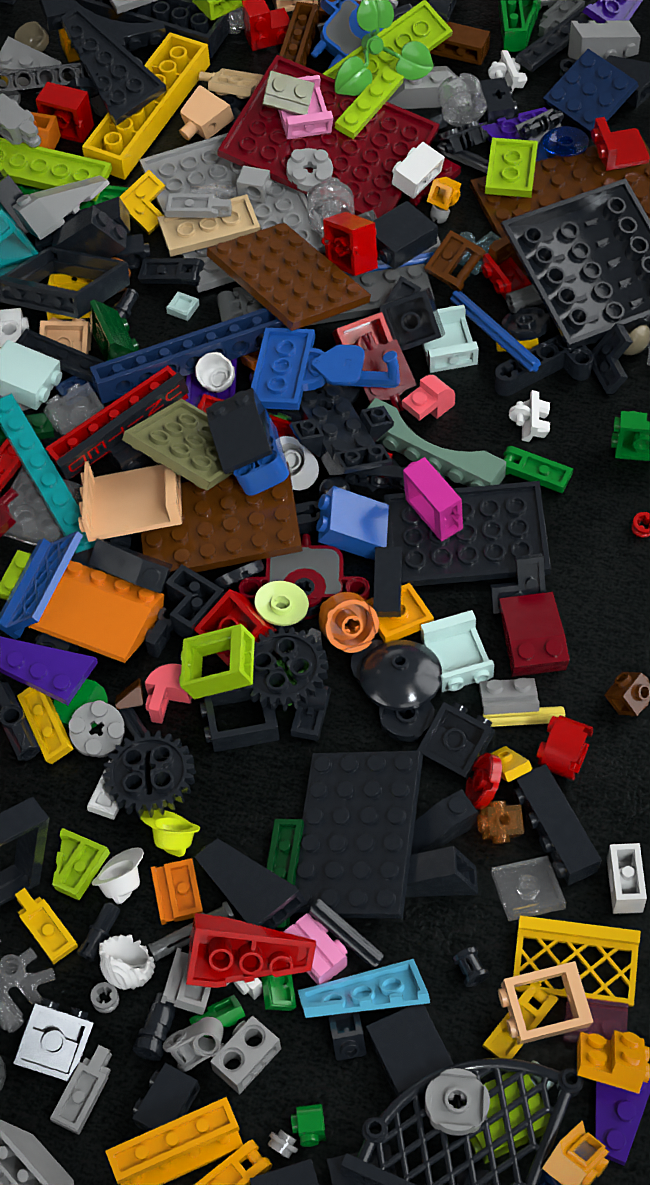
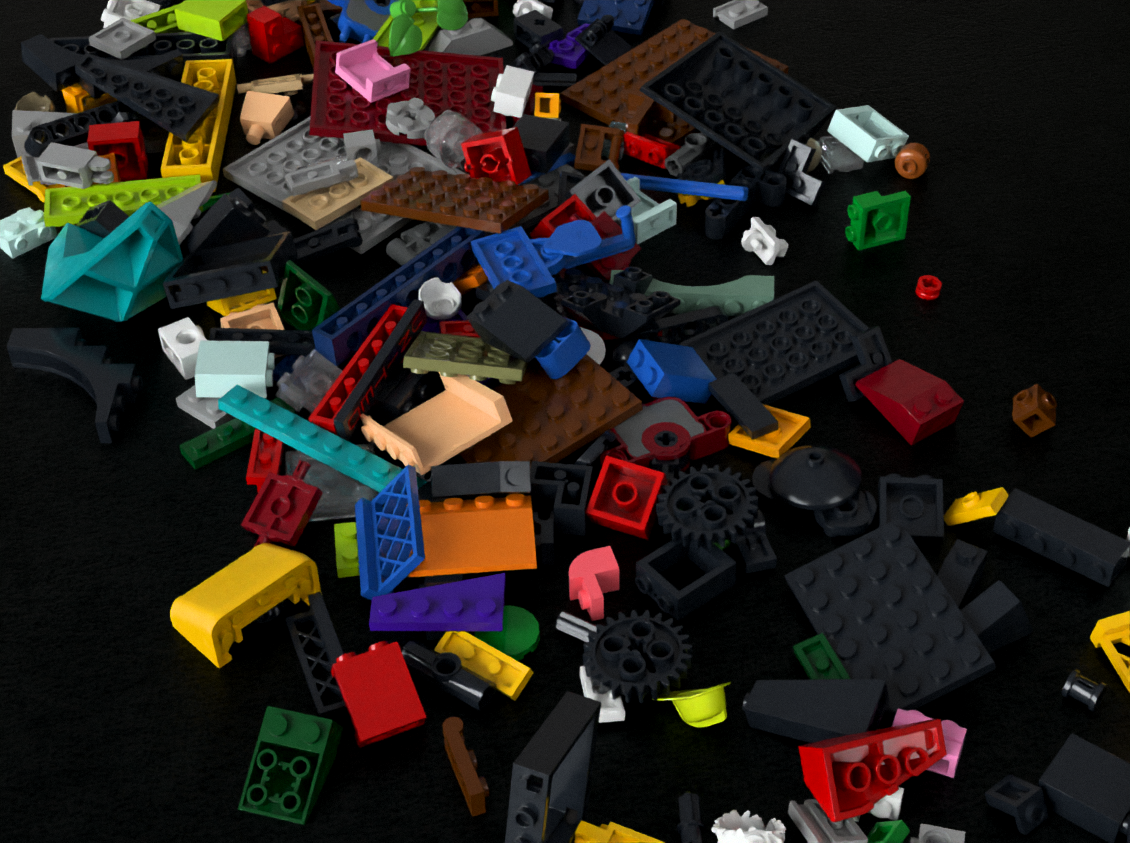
camera: 30 degrees left, 15 degrees down
lime wing [52,828,110,900] -> none
light grey plate [69,700,124,757] -> none
white piece [92,847,144,904] -> none
reddish brown slope [115,678,143,709] -> none
yellow plate [120,170,165,235] -> none
dark grey pin [148,901,236,961] -> none
orange plate [151,858,203,925] -> none
light aqua tile [166,292,199,321] -> none
lime window [179,624,255,699] -> none
yellowish green dish [254,581,309,626] -> none
green plate [261,974,296,1011] -> none
plate [262,71,315,115] -> none
medium azure wing [298,959,430,1018] -> none
black axle [308,899,383,968] -> none
orange brick [319,592,379,653] -> none
lime plate [335,66,404,139] -> none
coral brick [402,375,455,421] -> none
dark pink window [403,457,463,542] -> none
light aqua panel [421,610,494,692] -> none
clear brick [438,73,487,126] -> none
red tile [465,753,502,810] -> none
clear orange brick [477,801,524,844] -> none
light grey plate [479,678,539,715] -> none
light yellow axle [482,706,565,727] -> none
lime plate [485,138,538,198] -> none
clear plate [491,856,566,921] -> none
green plate [503,446,573,493] -> none
red brick [536,715,593,780] -> none
clear blue dish [543,126,589,157] -> none
red bracket [591,117,650,171] -> none

